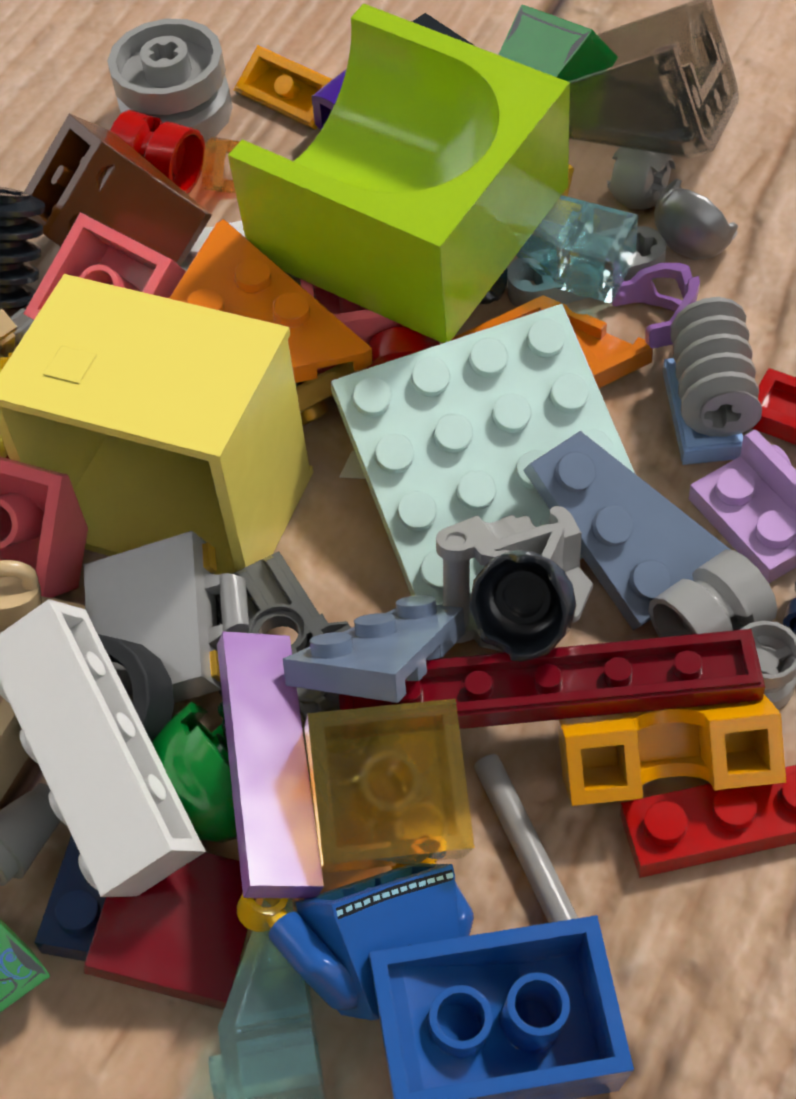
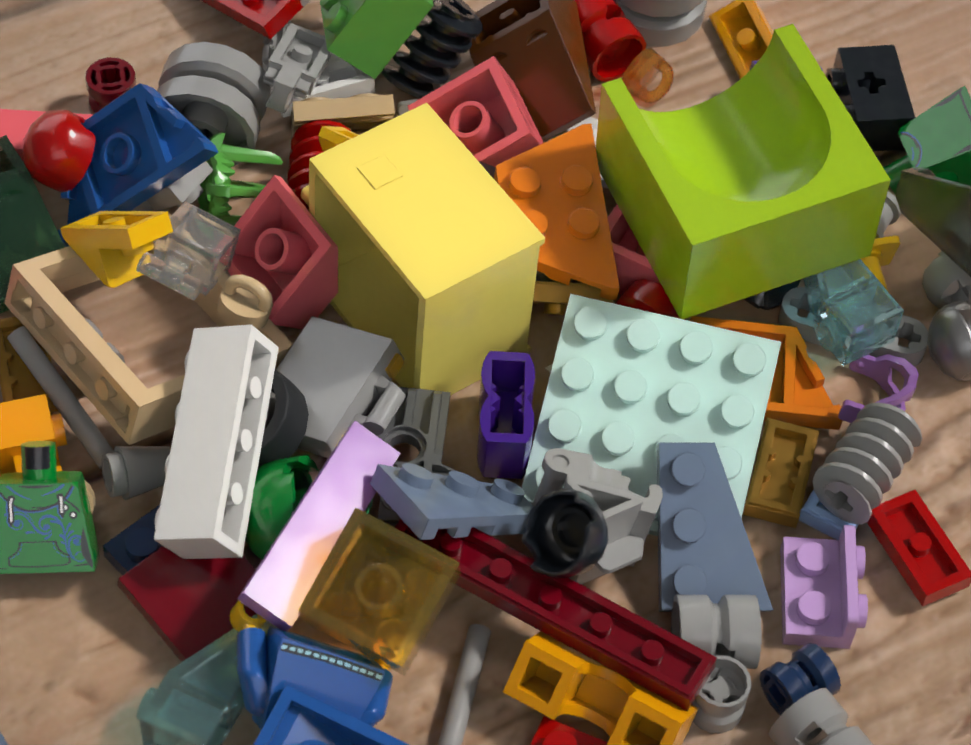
camera: 25 degrees right, 0 degrees up
none -> dark purple brick [477,351,535,479]
none -> pearl gold plate [743,417,819,528]

